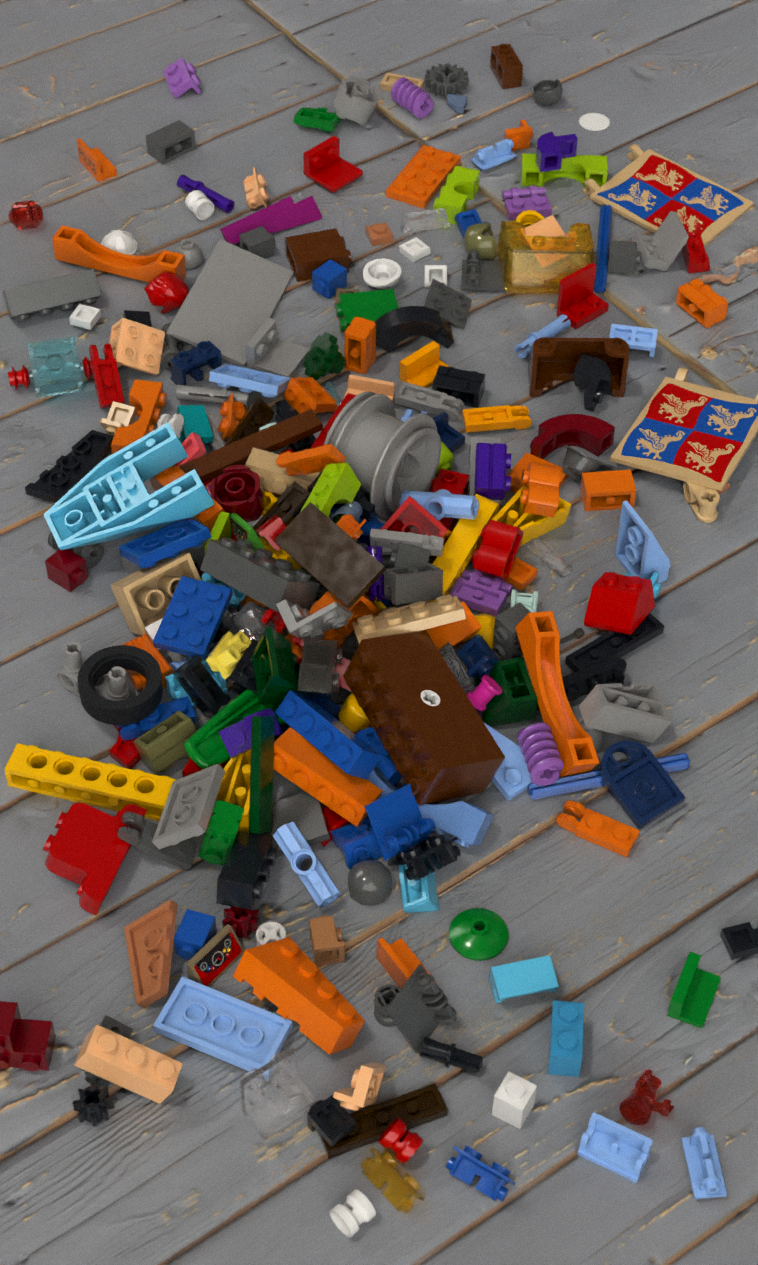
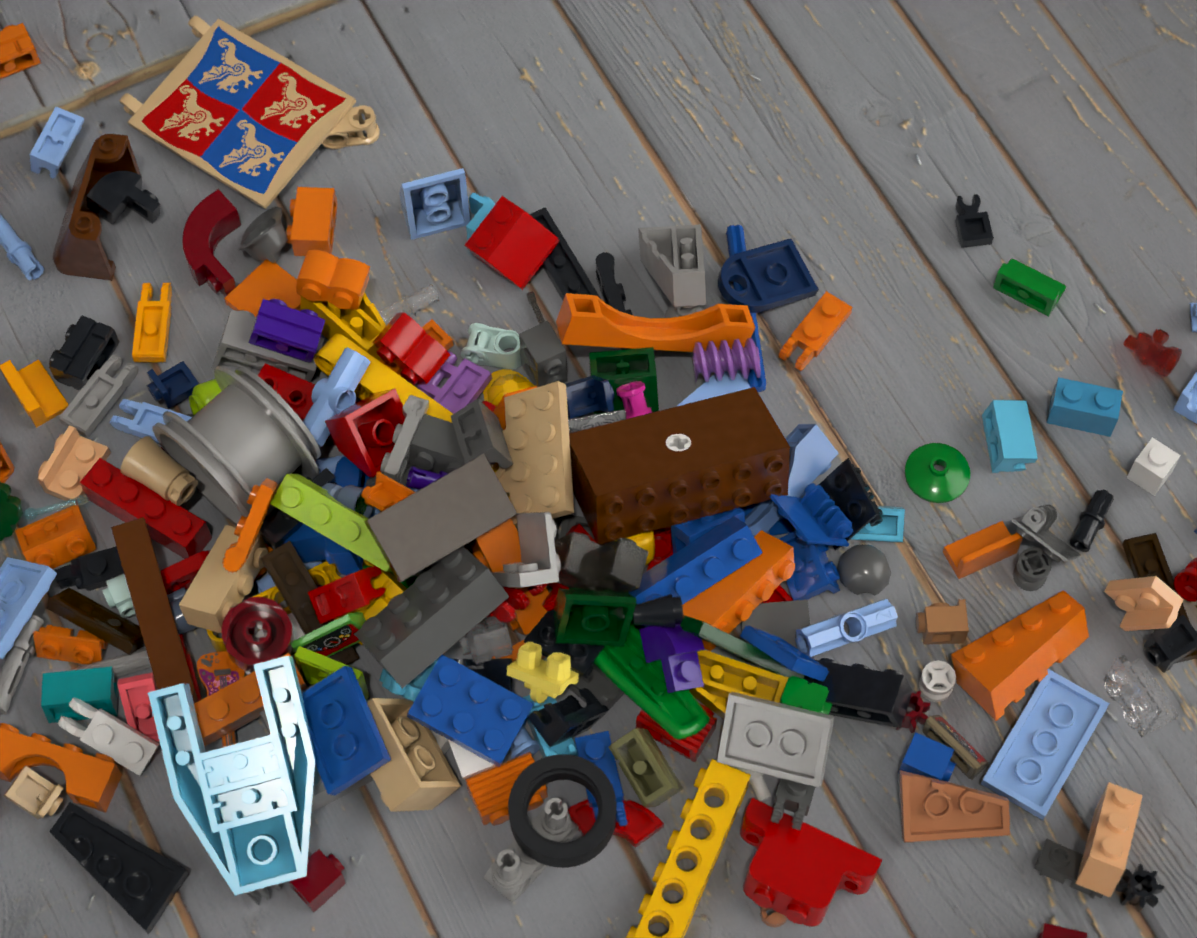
camera: 80 degrees left, 15 degrees up
none -> black cone [632,594,684,628]
none -> blue tile [740,625,829,682]

